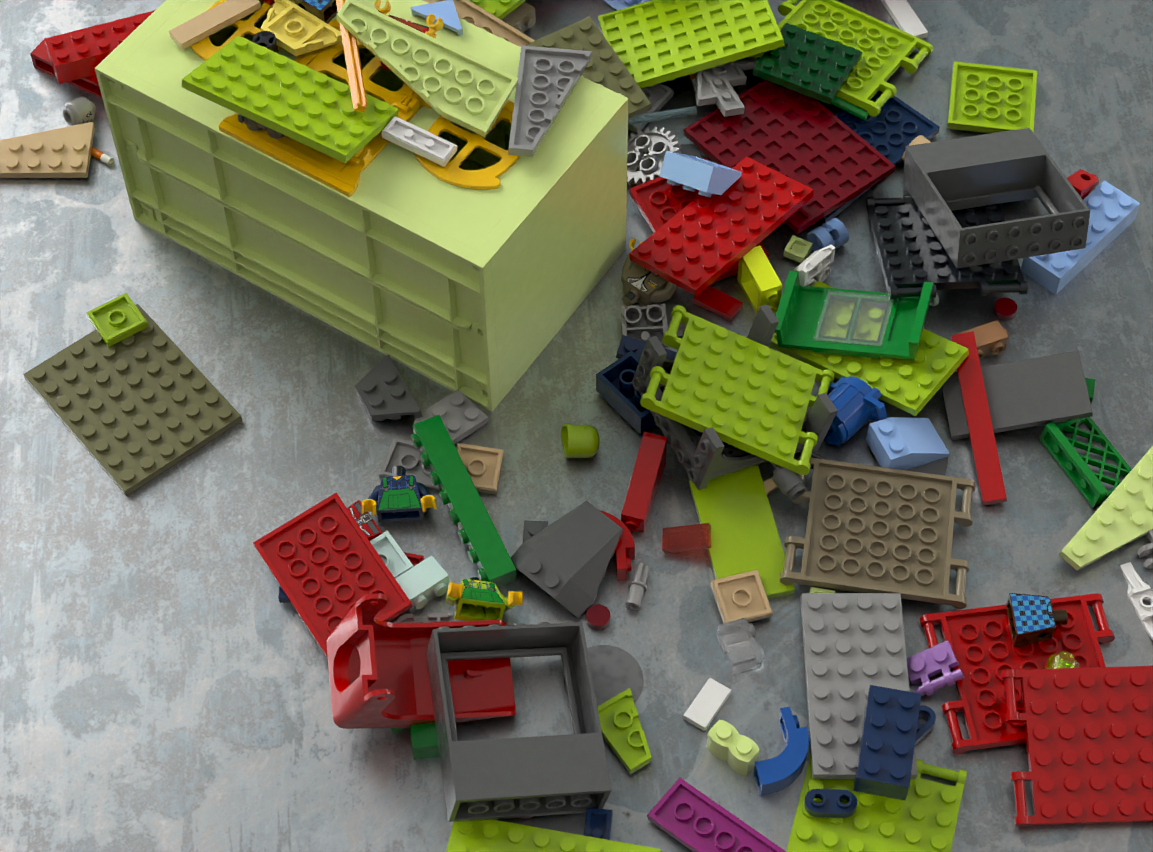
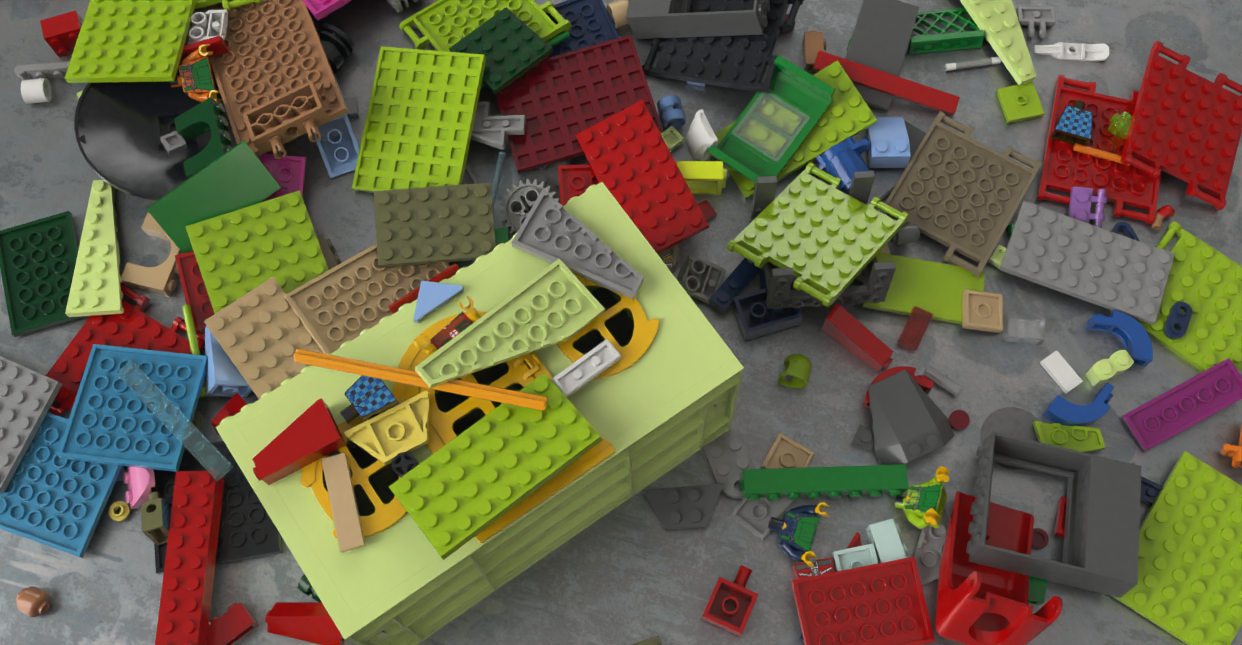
camera: 65 degrees left, 15 degrees up
light blue slope [659,151,742,197] -> none
dark blue brick [853,685,921,801] -> none
none -> red brick [702,565,759,637]
none -> light grey bar [945,56,1001,71]
none -> lime plate [996,82,1045,124]
none -> dark red tile [1032,528,1049,550]
none -> blue arch [1042,382,1114,426]
none -> orange bar [1073,143,1130,166]
none -> arm [1152,205,1175,230]

